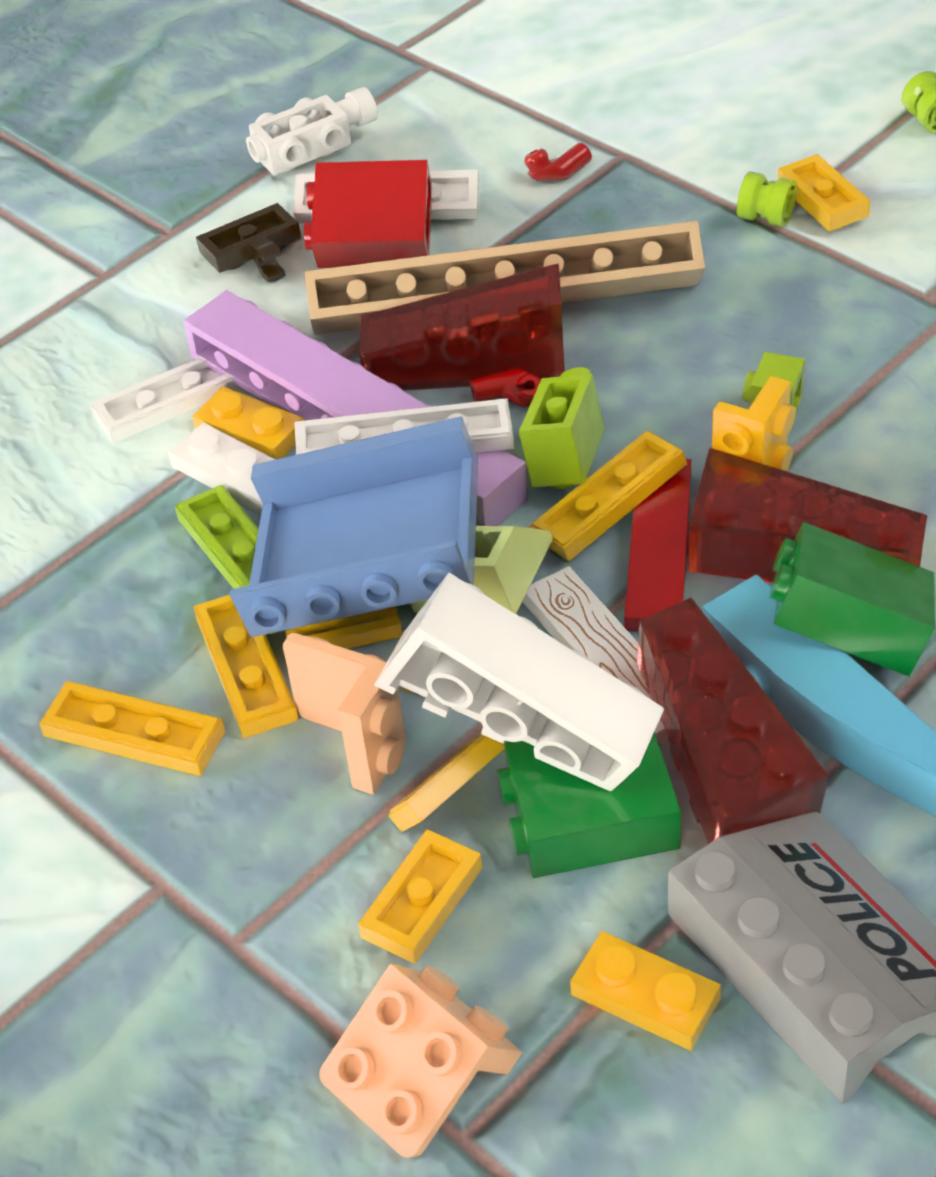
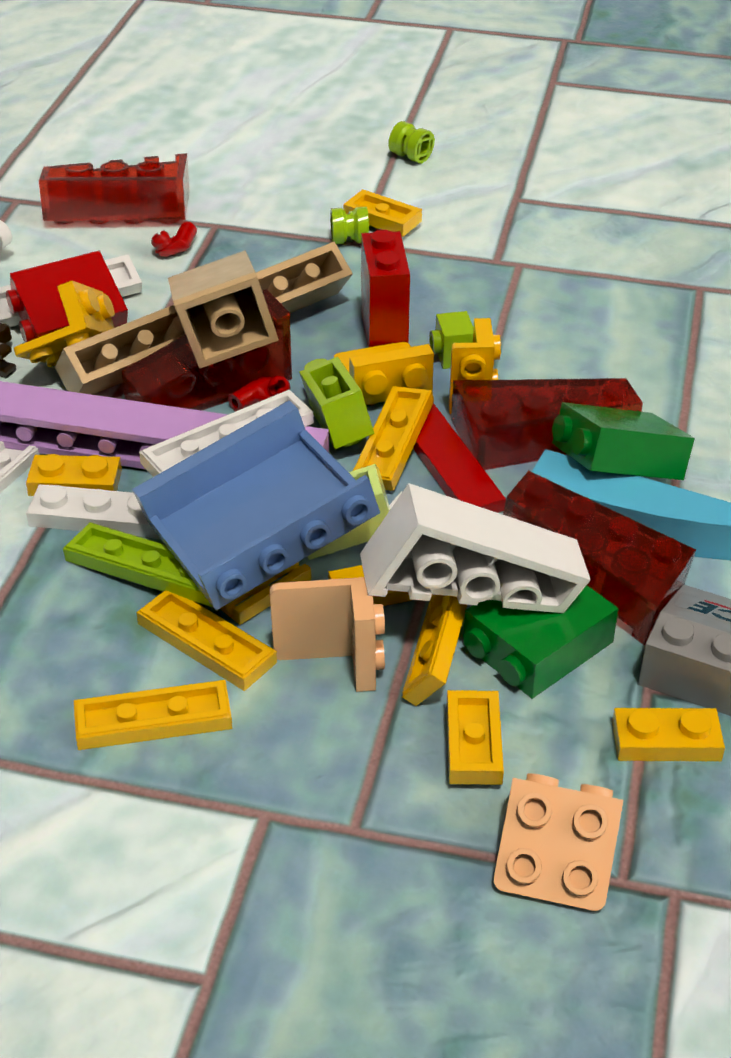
camera: 35 degrees left, 5 degrees down
none -> yellow bracket [14,281,115,367]
none -> clear red wedge [39,153,190,224]
none -> tan slope [168,250,279,369]
none -> yellow bracket [334,342,434,405]
none -> red brick [361,230,410,347]

